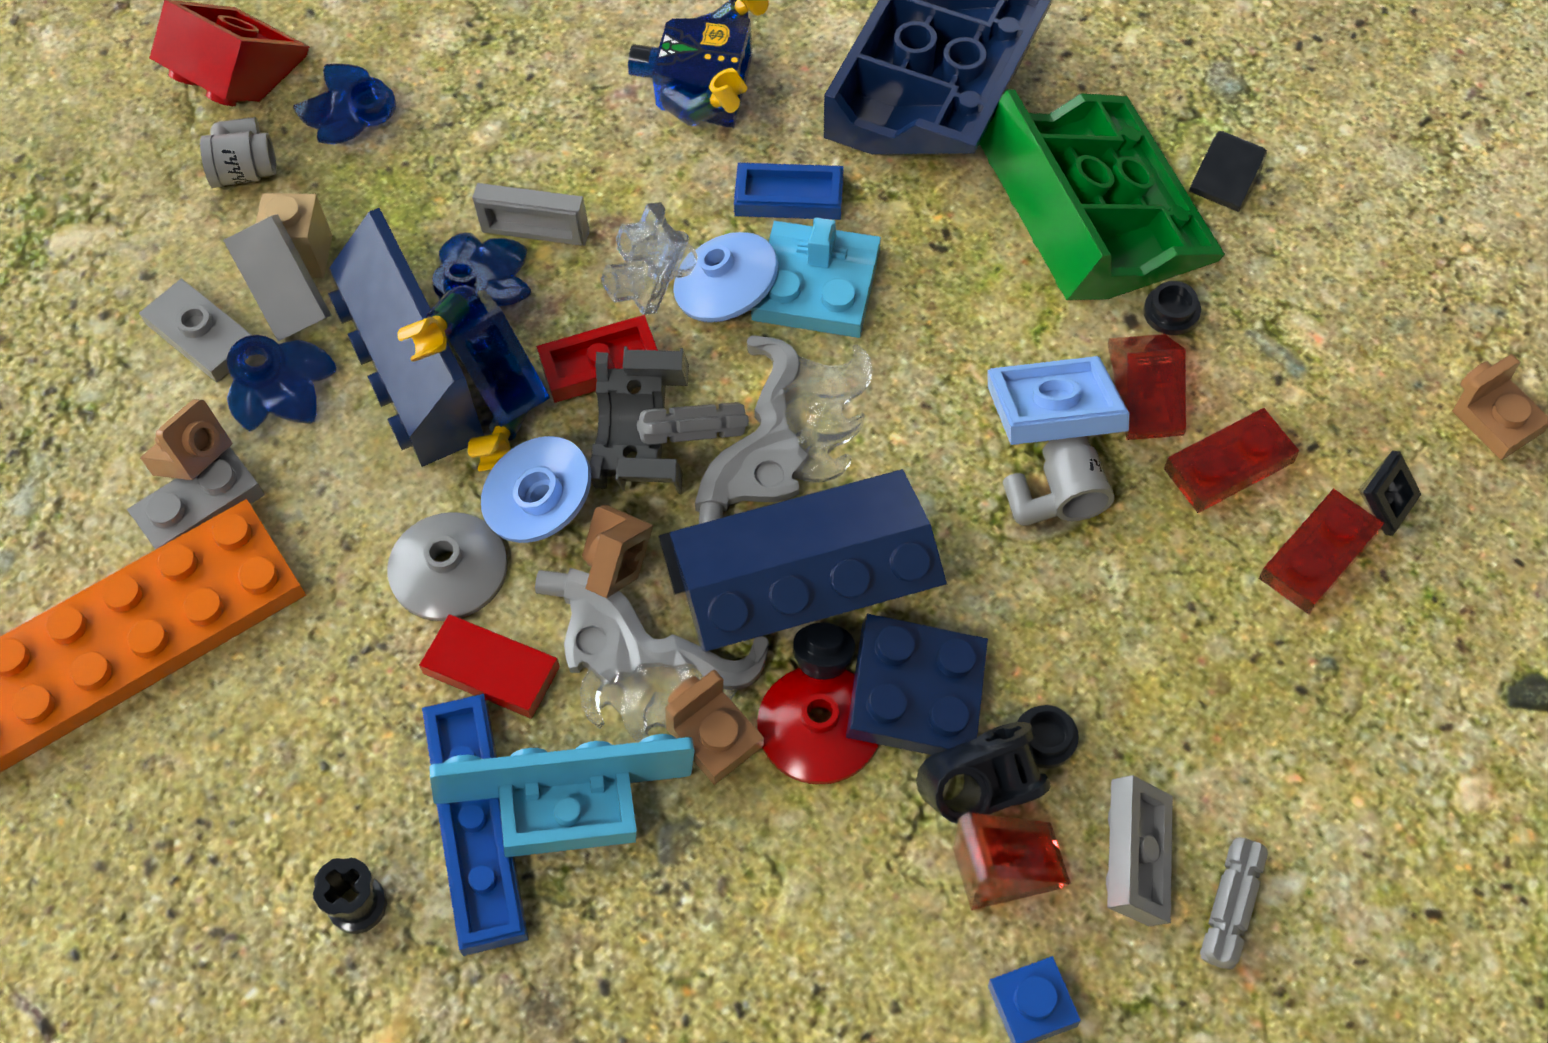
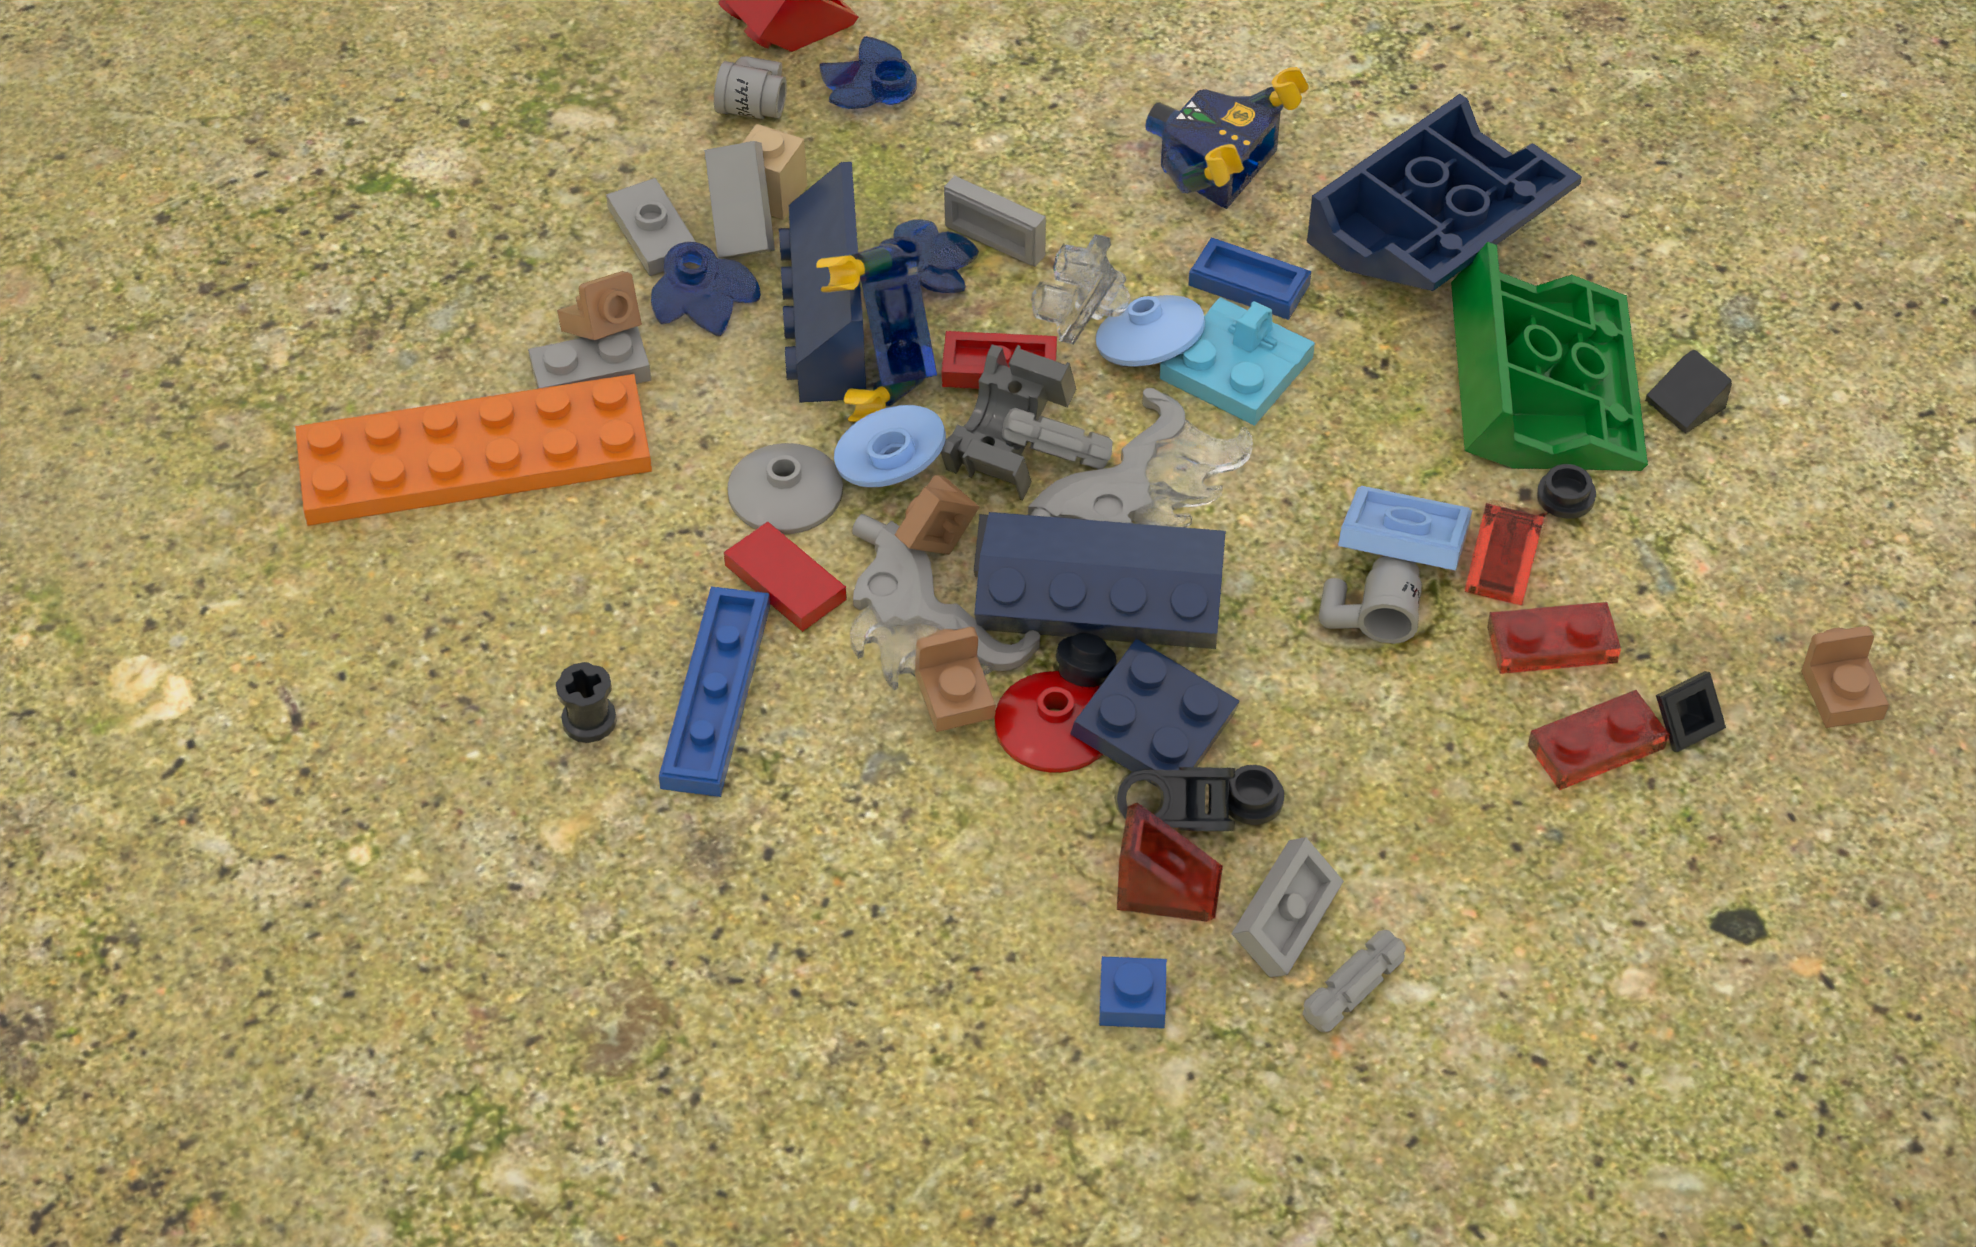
camera: 20 degrees right, 10 degrees down
medium azure bracket [429,734,695,858] -> none

